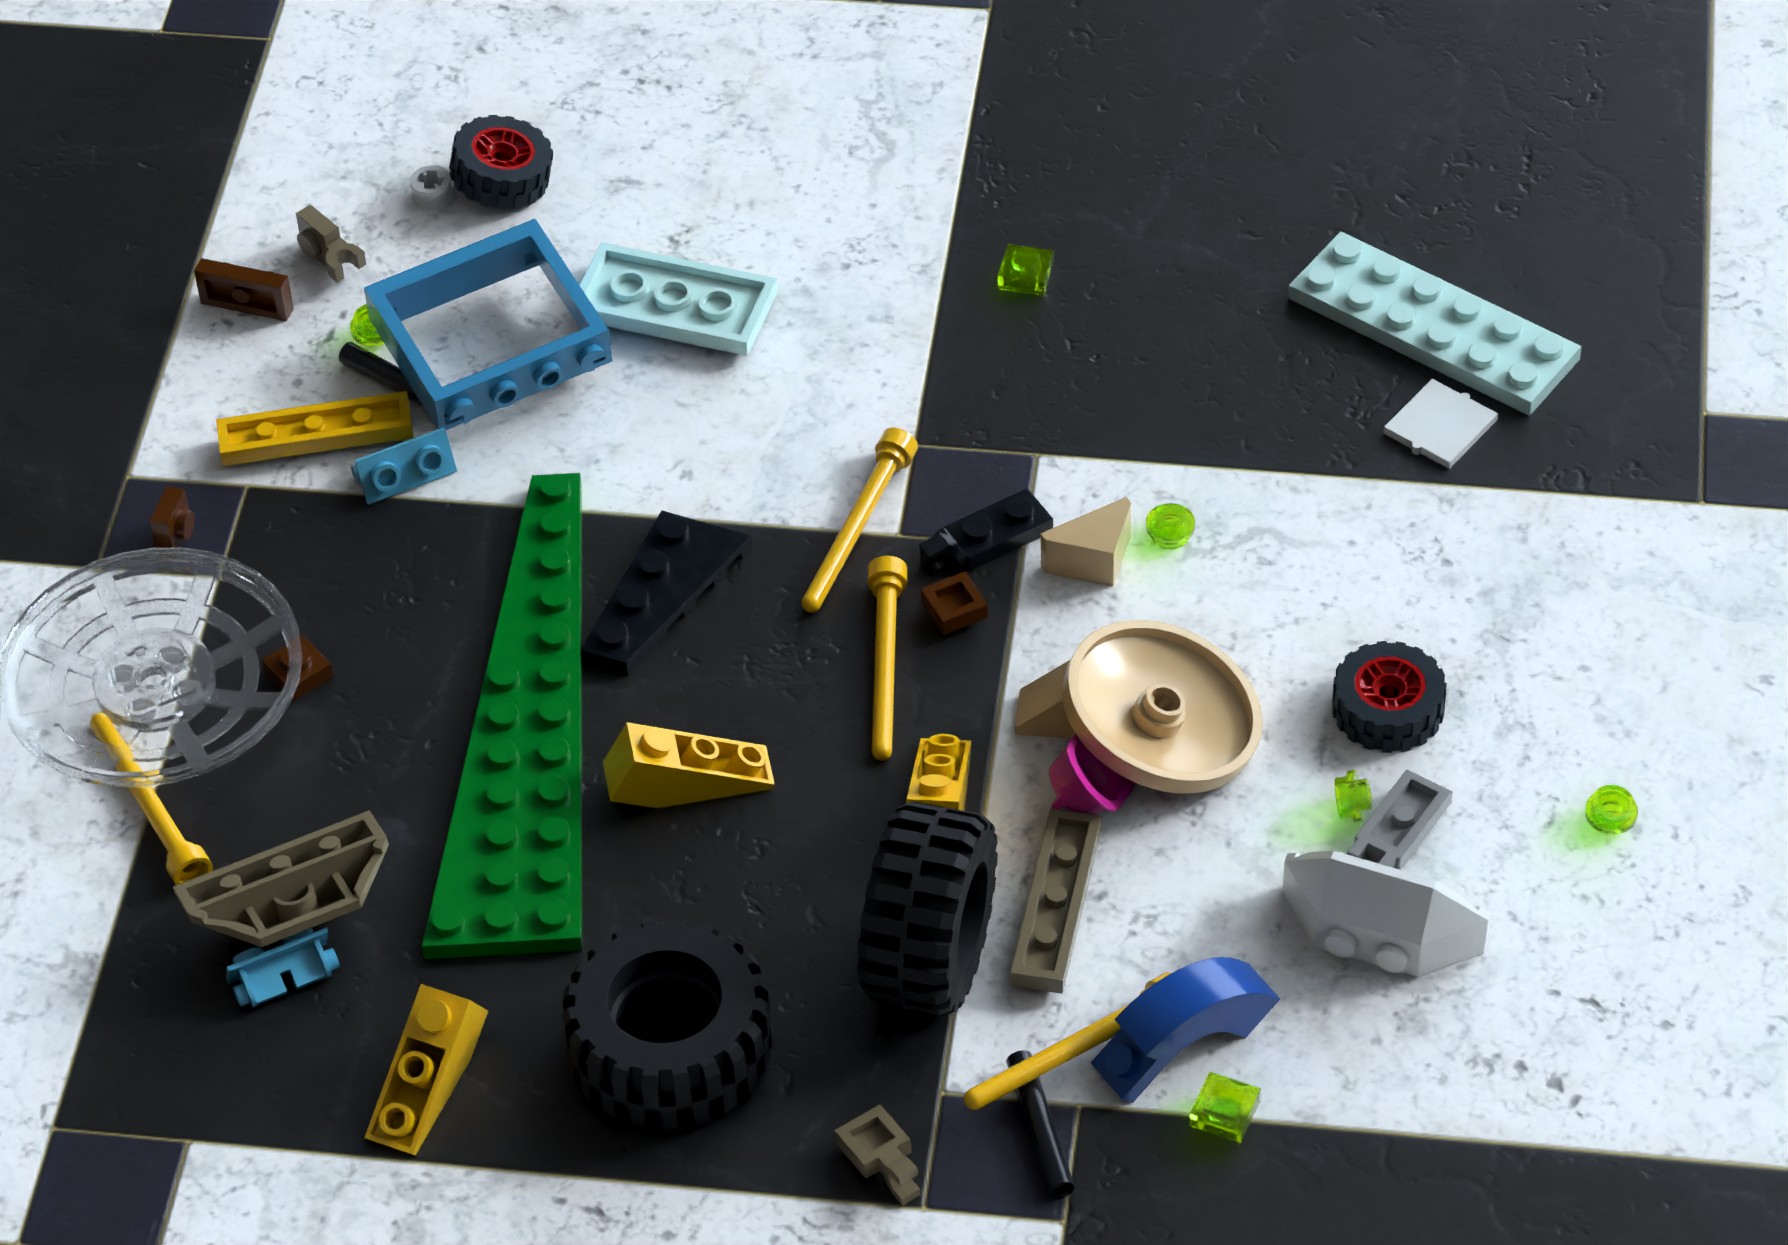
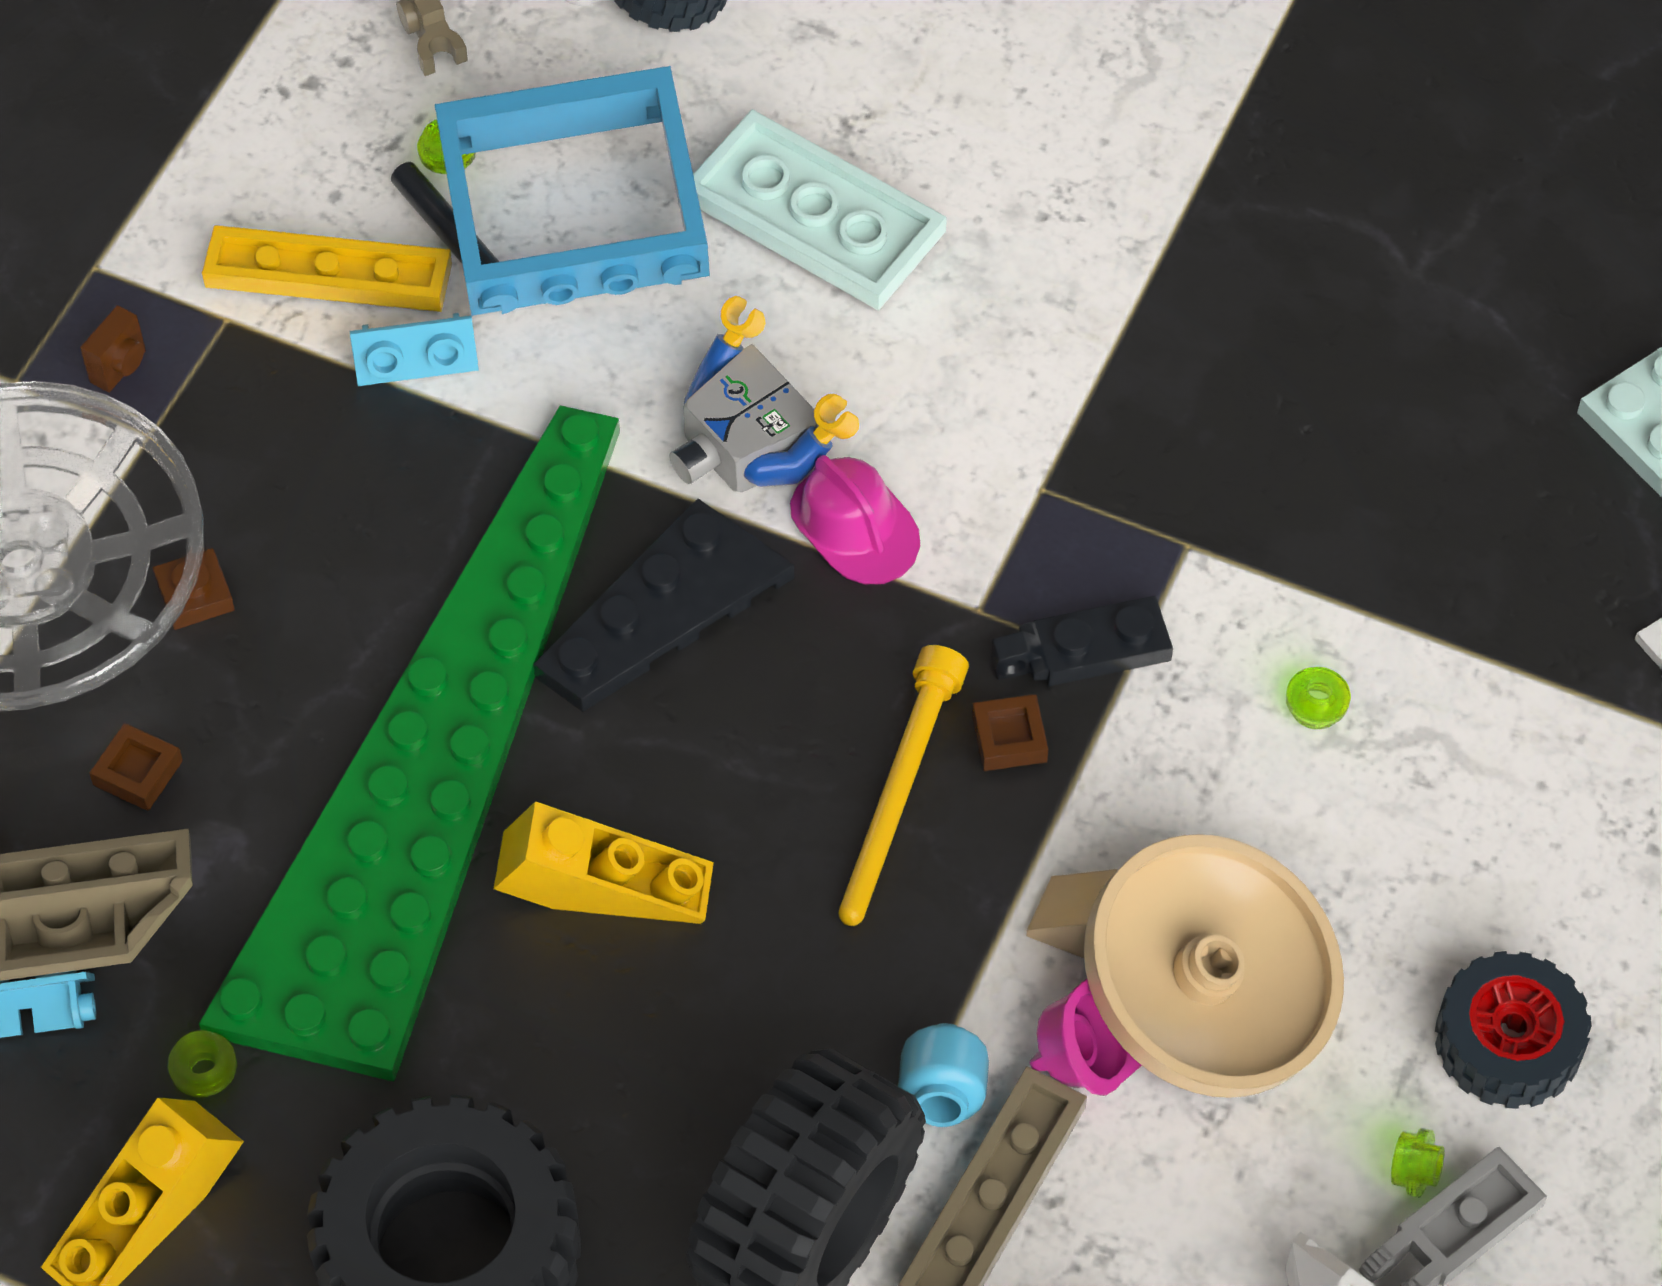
camera: 15 degrees right, 10 degrees up
reddish brown plate [194,258,294,322] -> none
yellow piece [802,427,918,613] -> none
yellow slope [906,734,971,811] -> none
clear neon green plate [998,244,1054,296] -> none
tan slope [1040,497,1131,586] -> none
none -> reddish brown plate [89,723,183,811]
none -> clear neon green plate [168,1030,237,1097]
none -> torso [669,296,859,492]
none -> dark pink piece [790,455,921,585]
none -> medium azure head [898,1023,989,1127]

